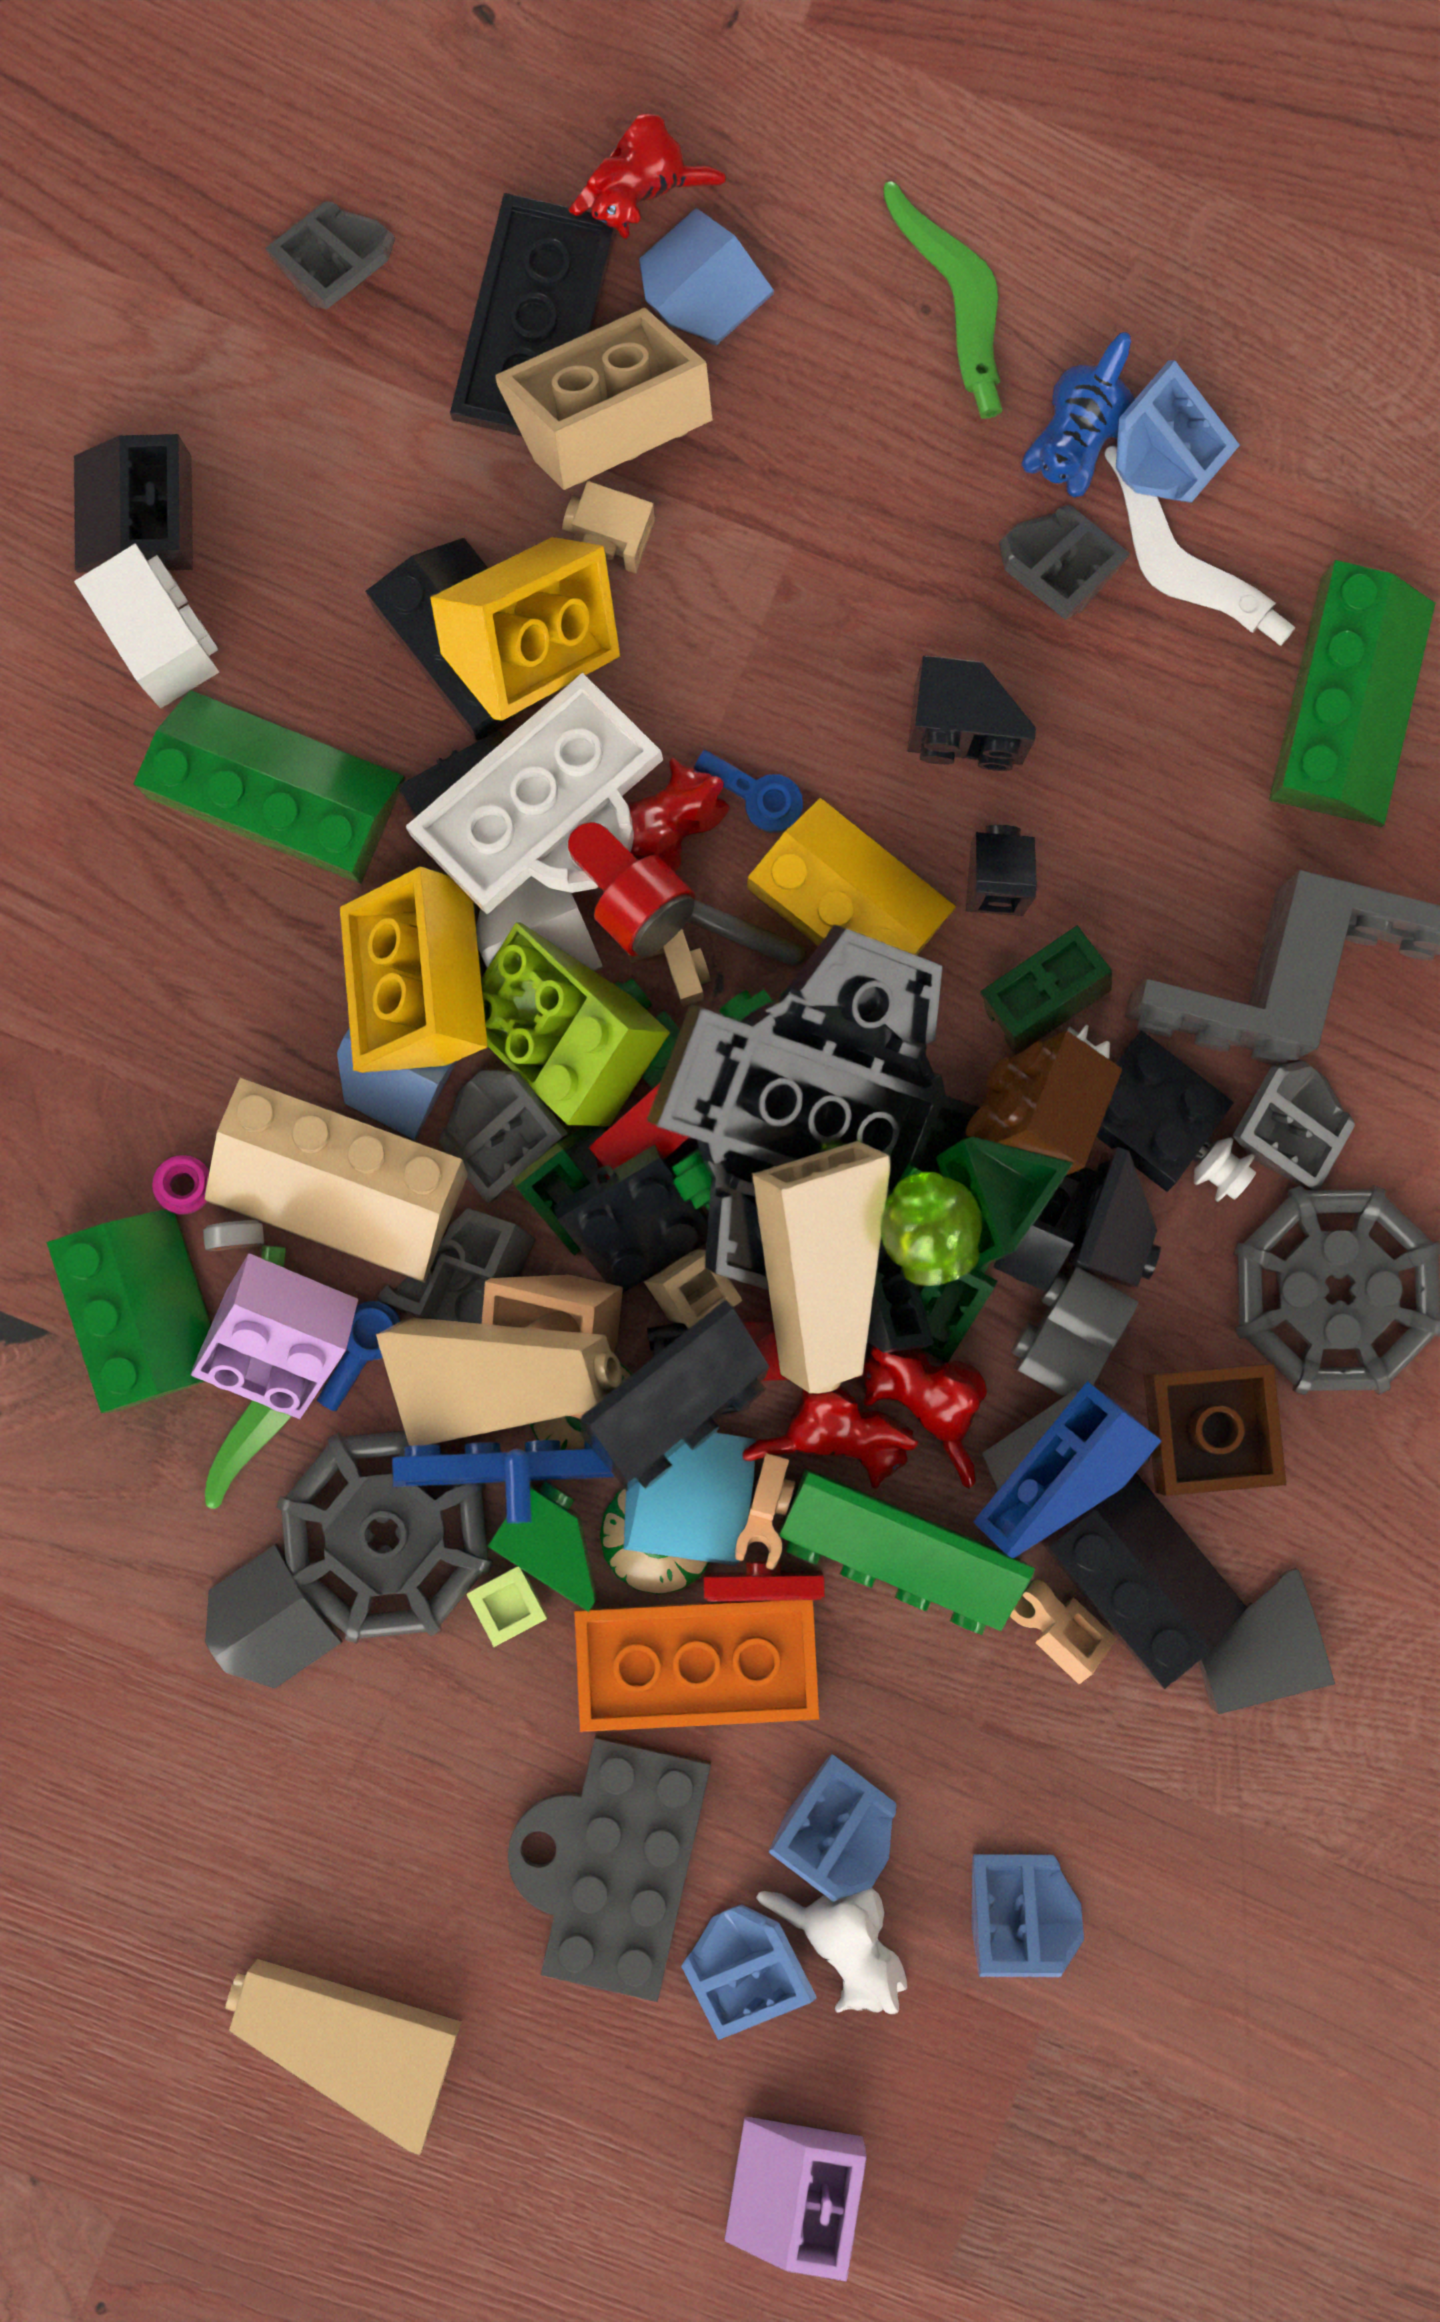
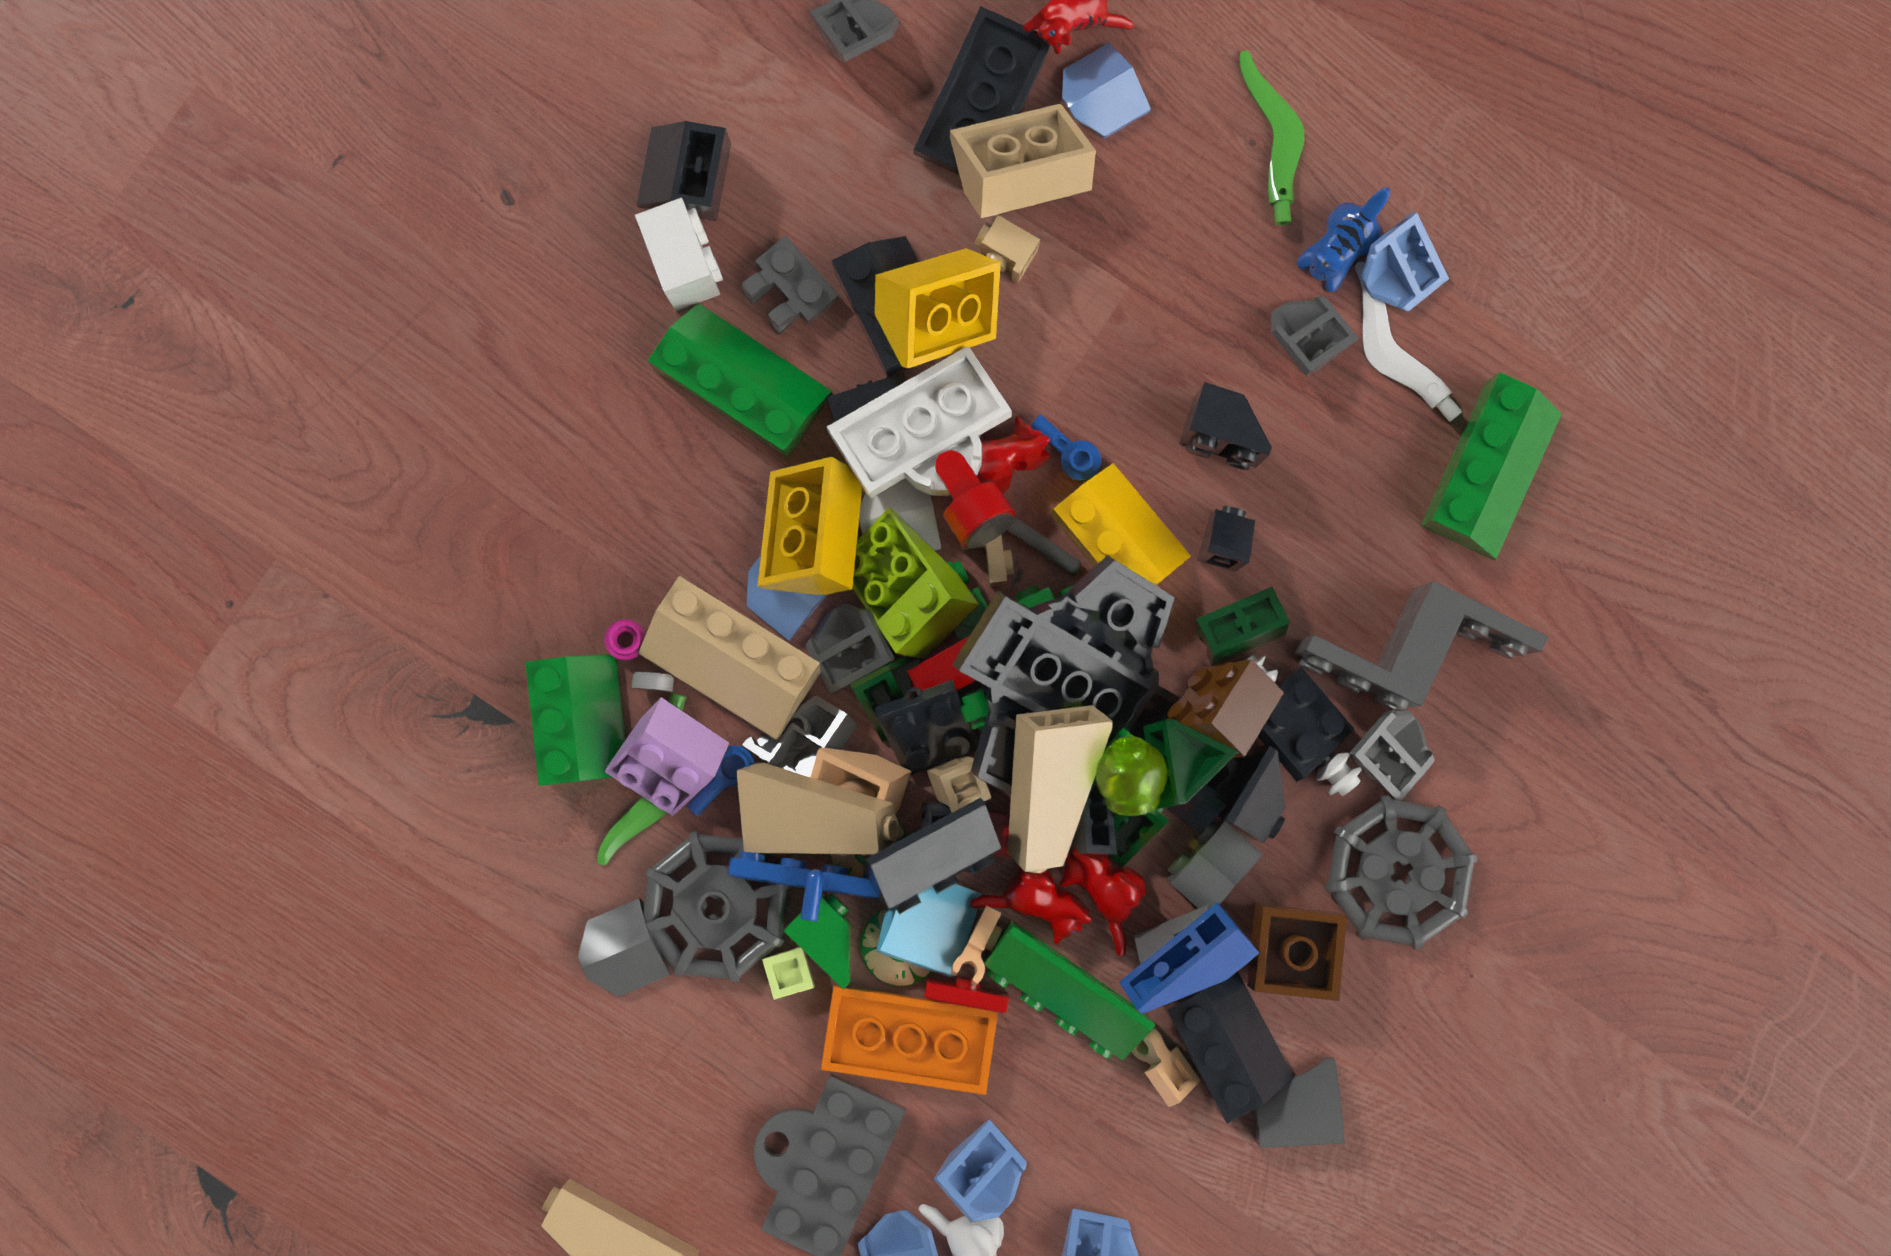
camera: 10 degrees right, 0 degrees up
none -> dark grey plate [741,236,839,335]

